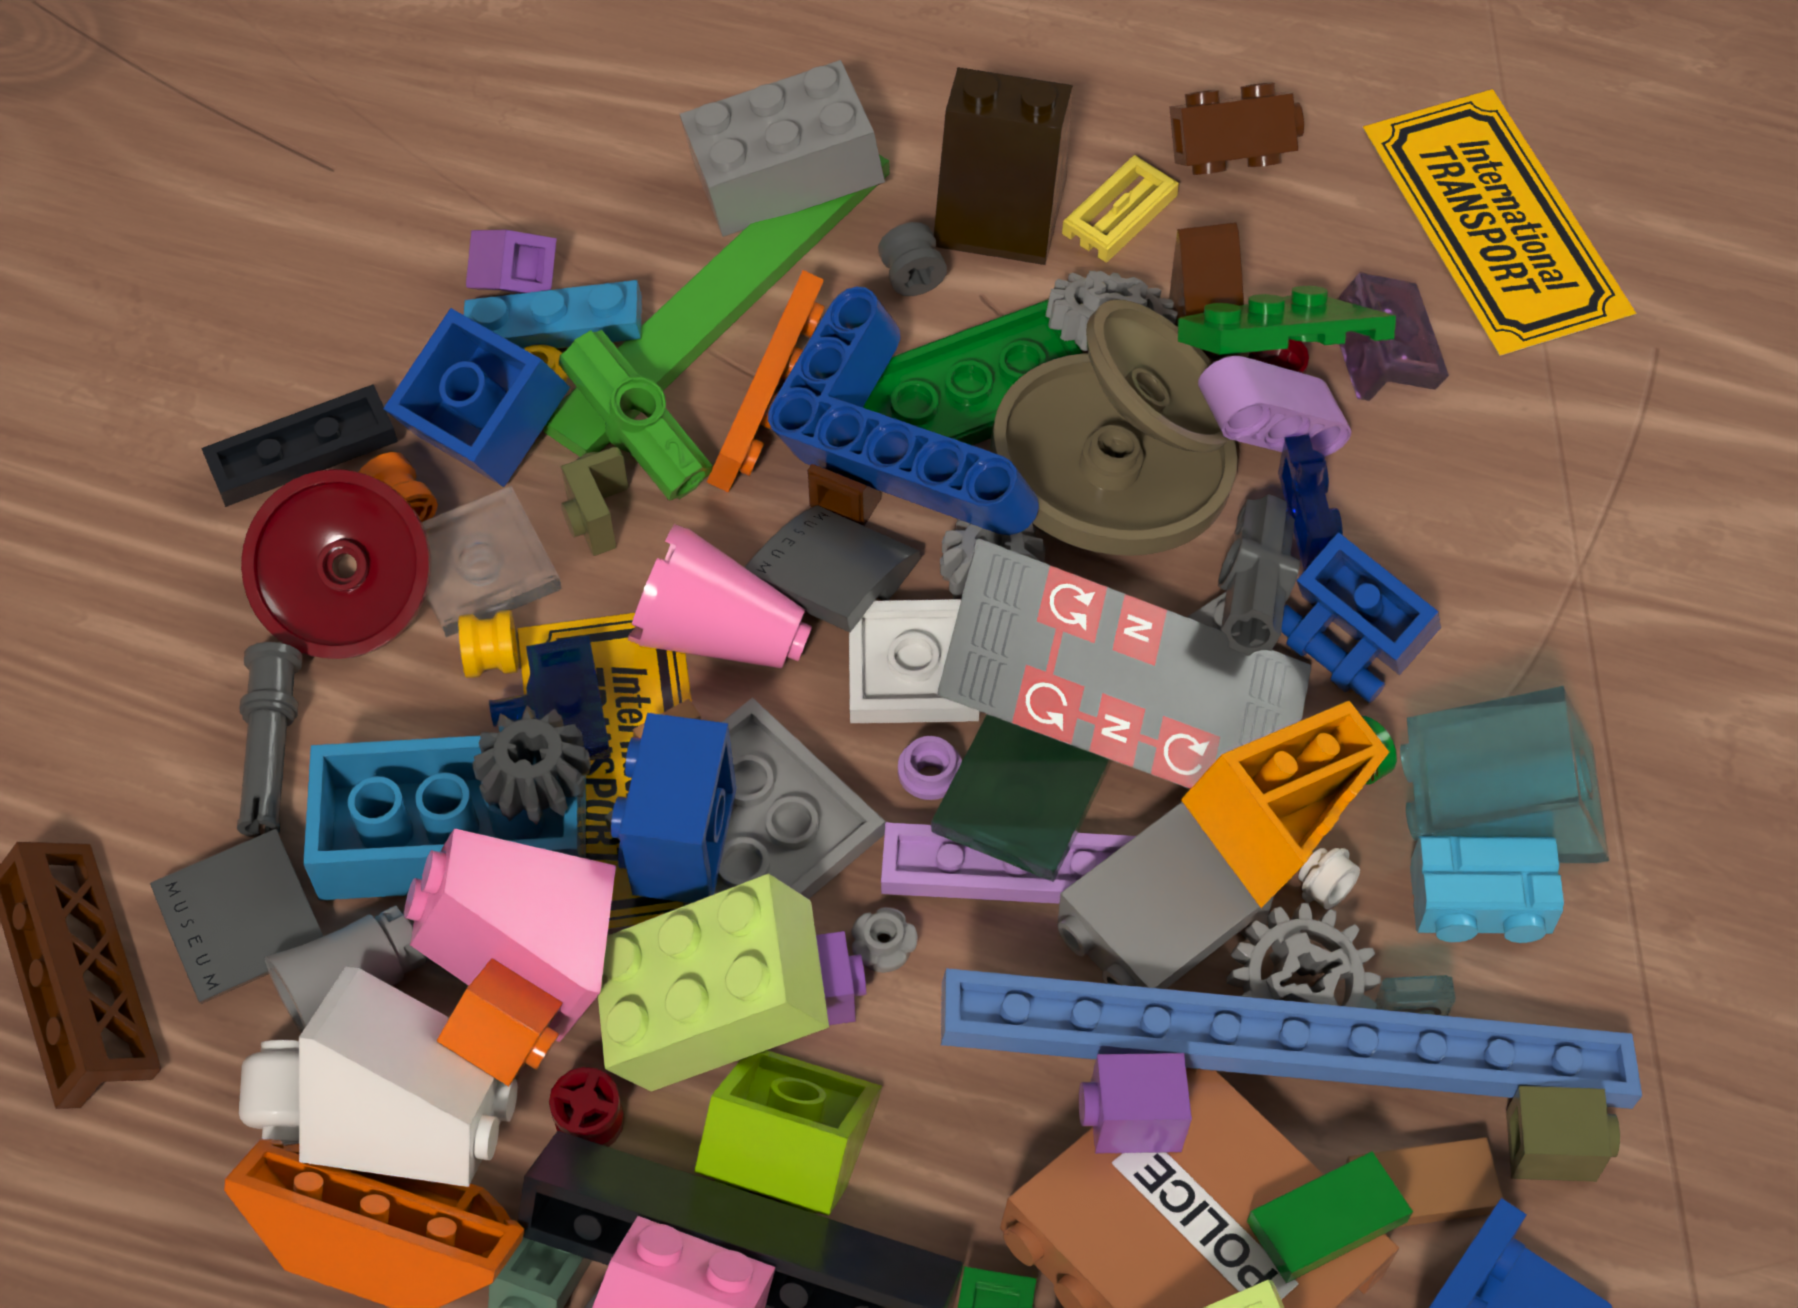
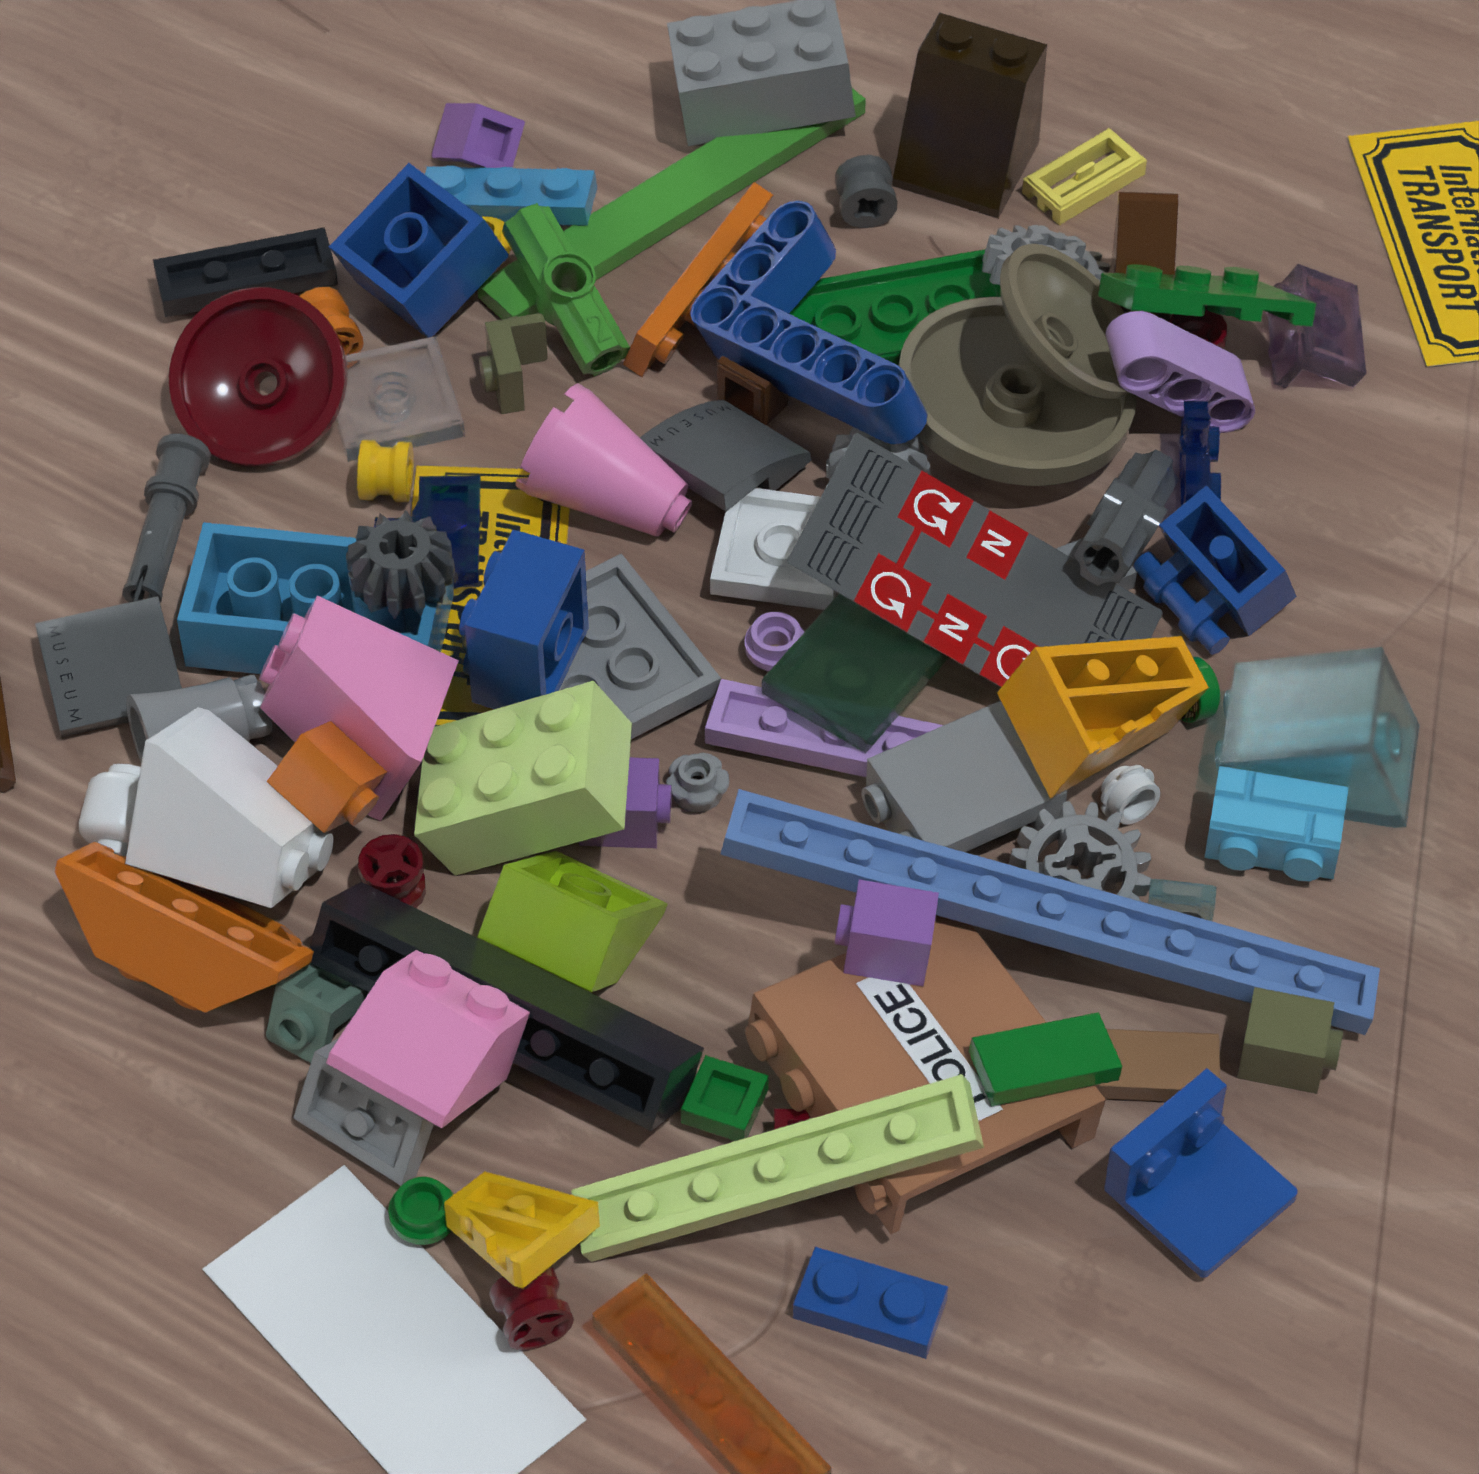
camera: 10 degrees right, 5 degrees down
reddish brown brick [1169,82,1304,175] -> none

